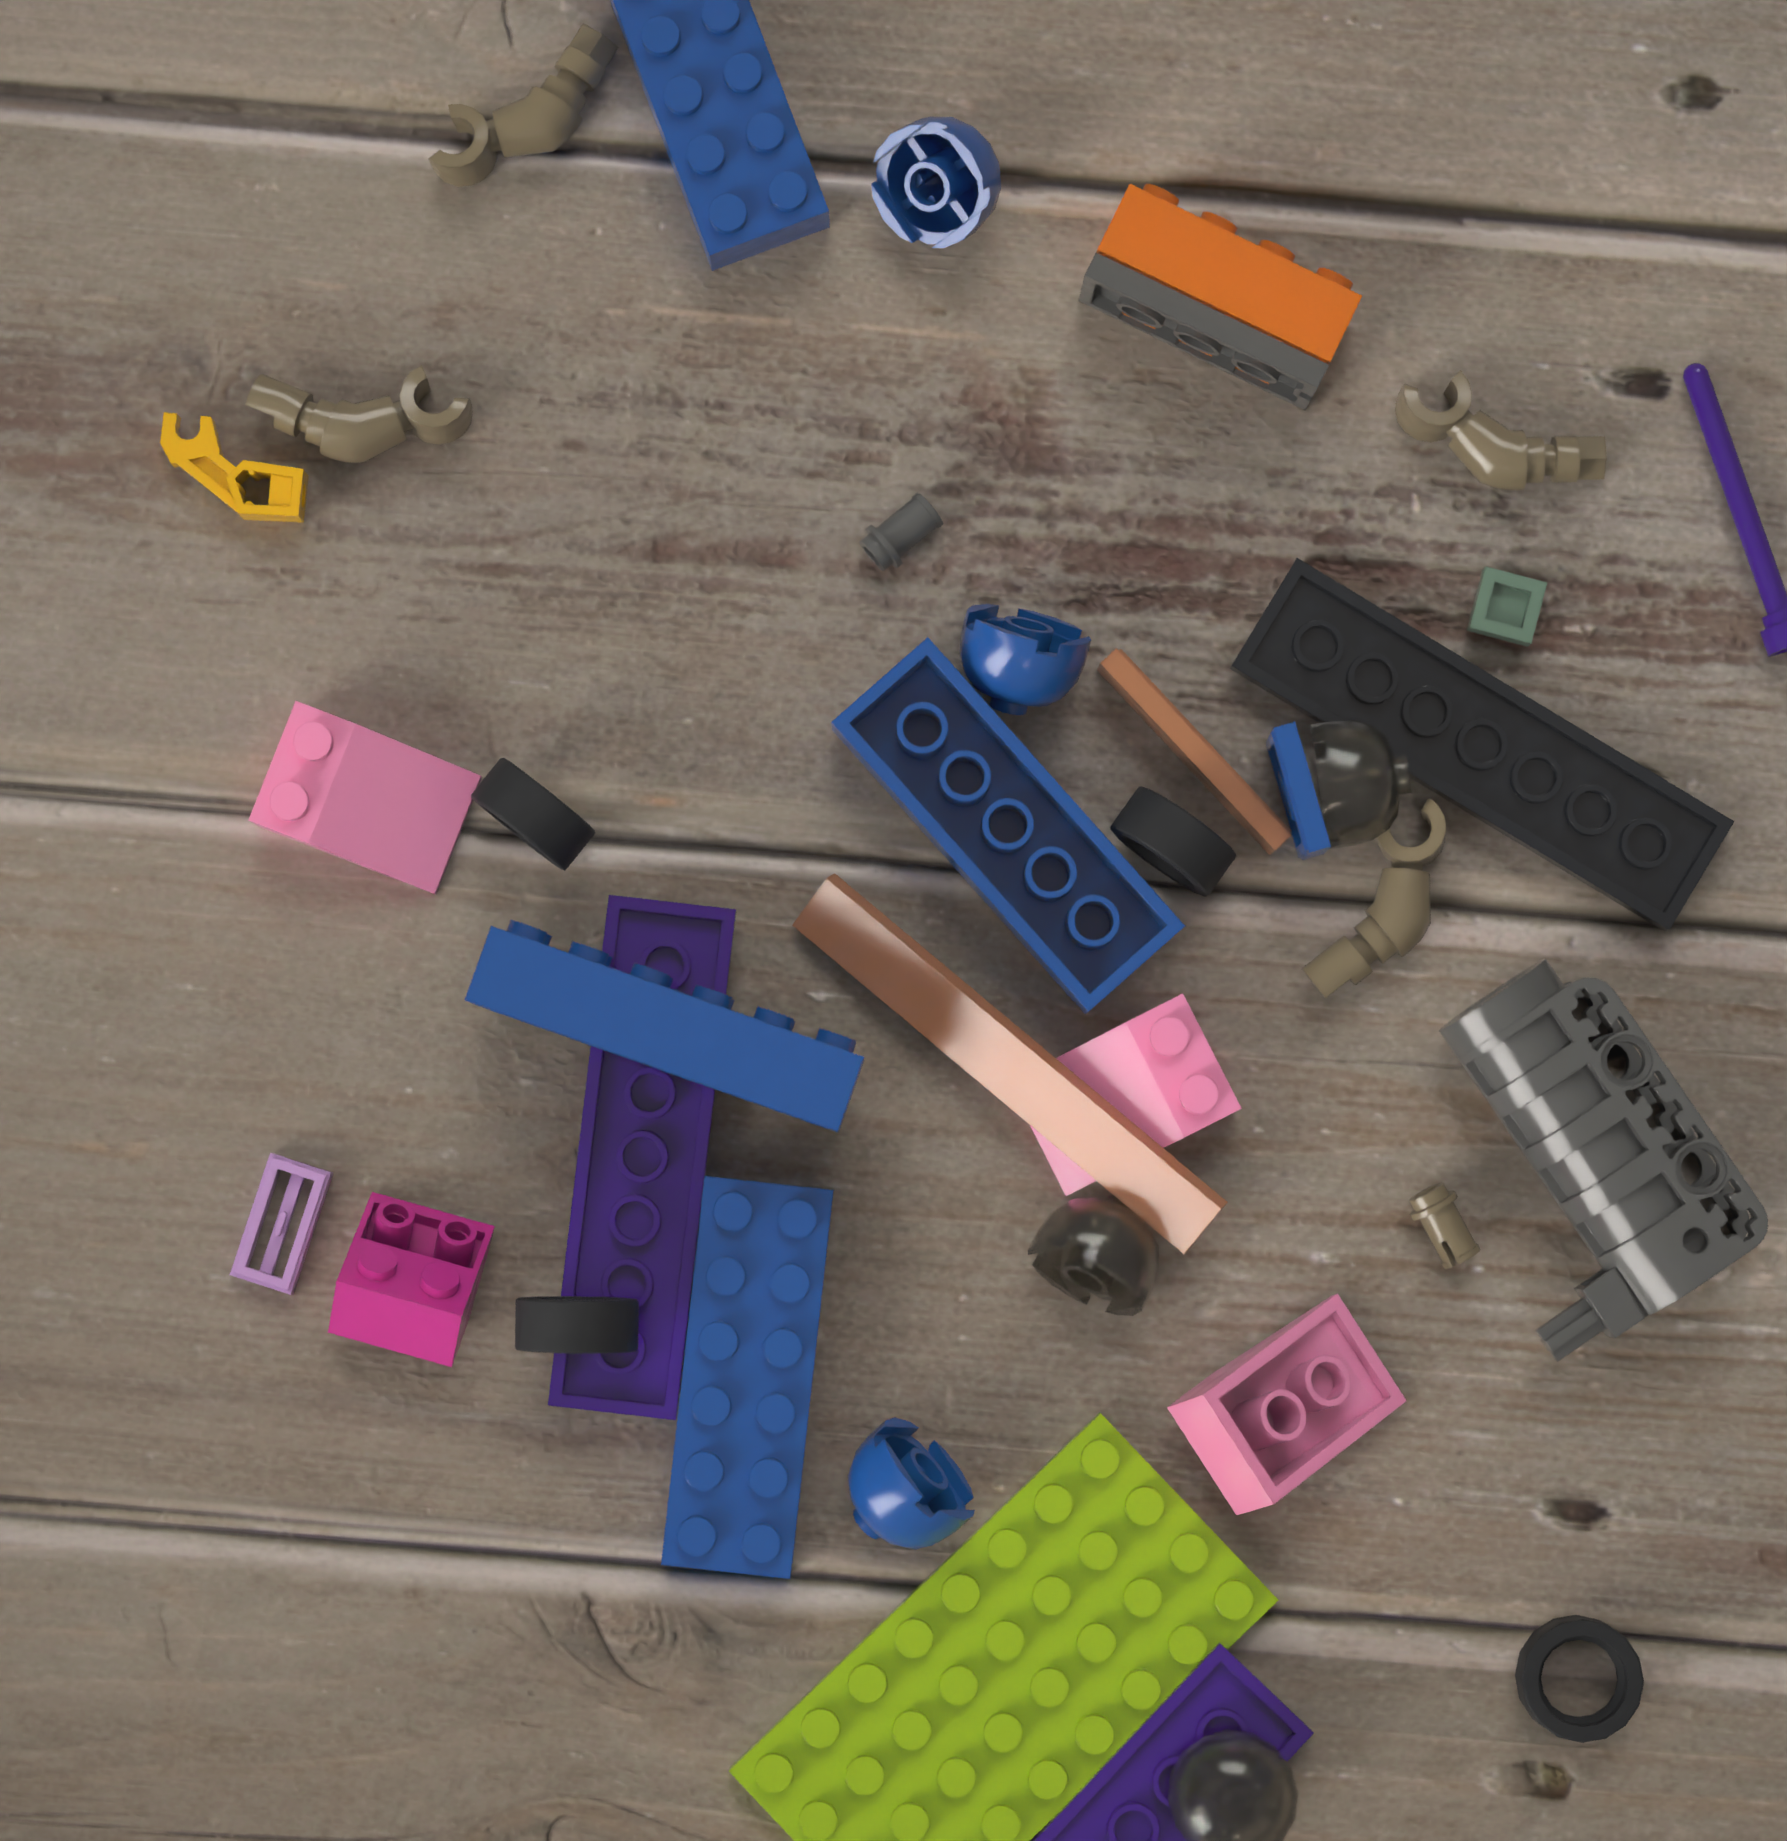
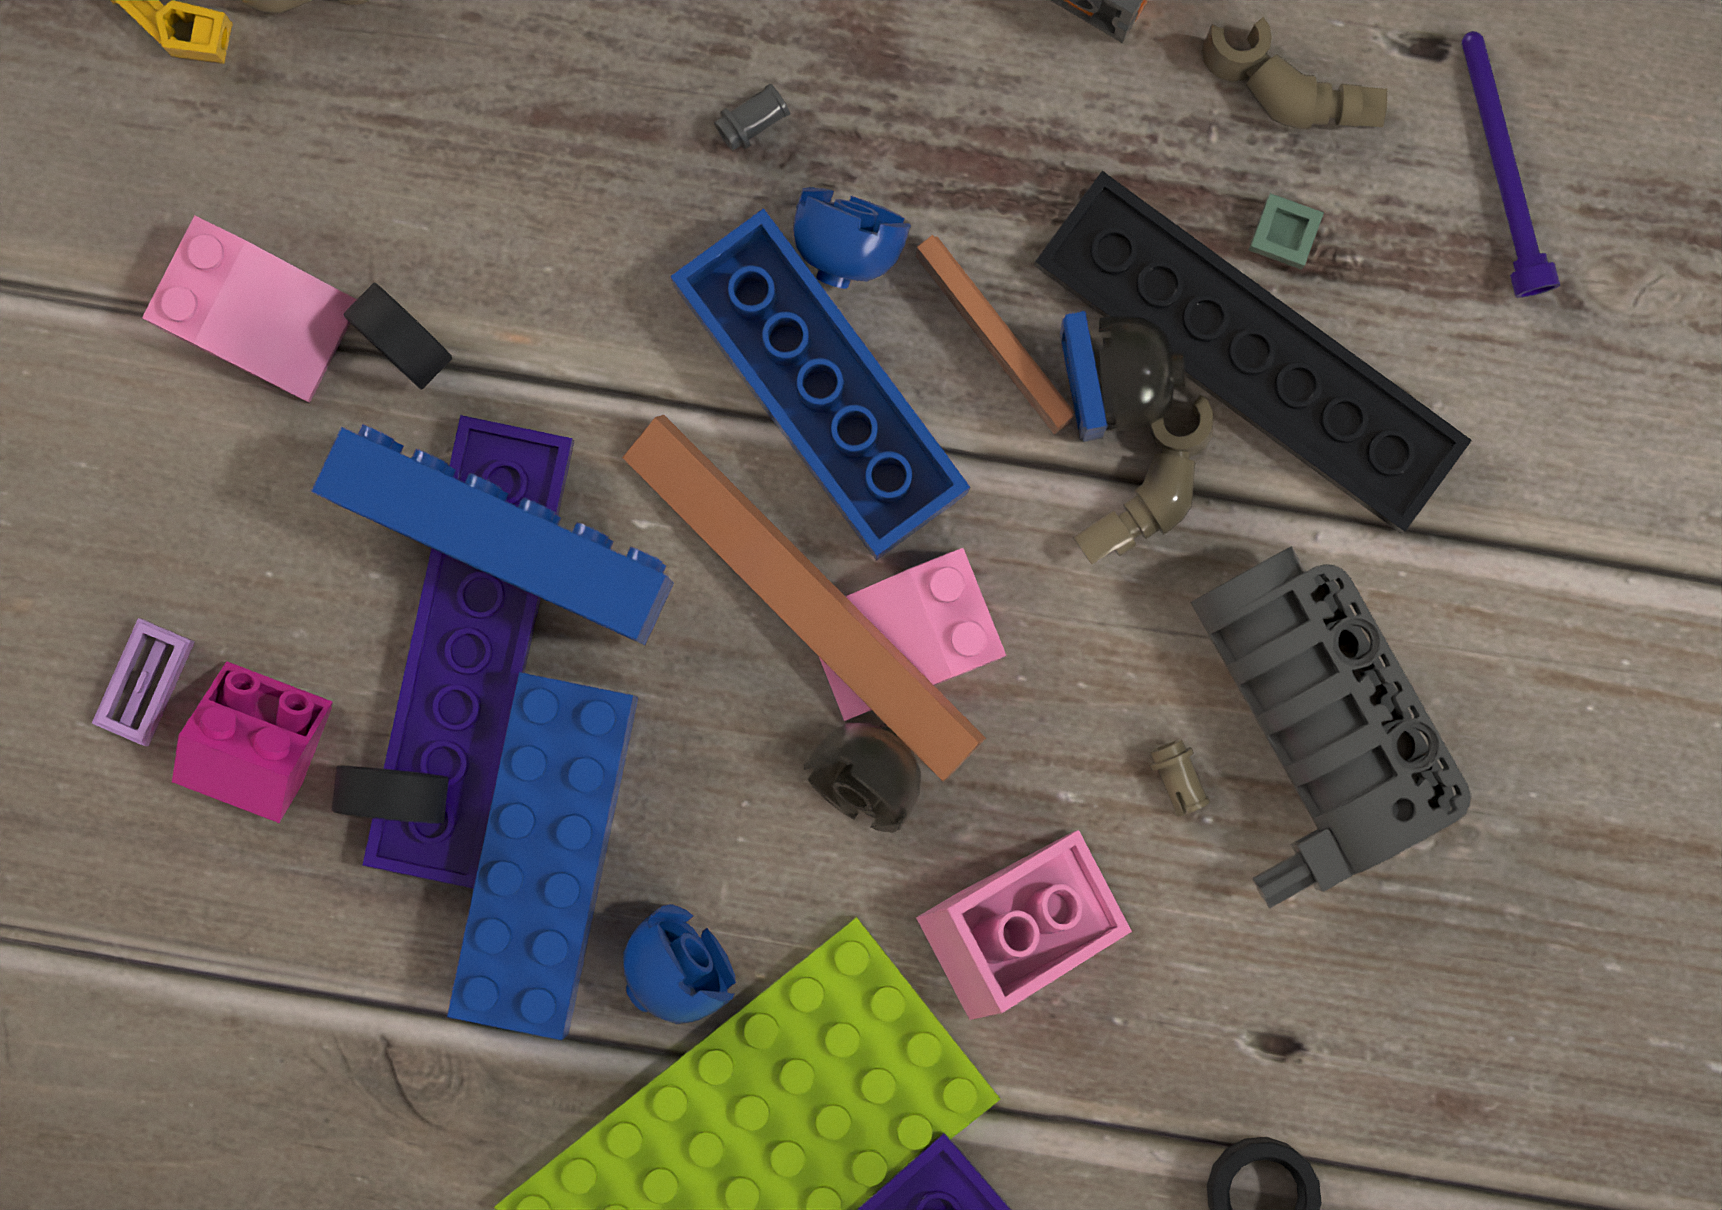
camera: 10 degrees right, 0 degrees up
black tyre [1110,786,1236,897] -> none

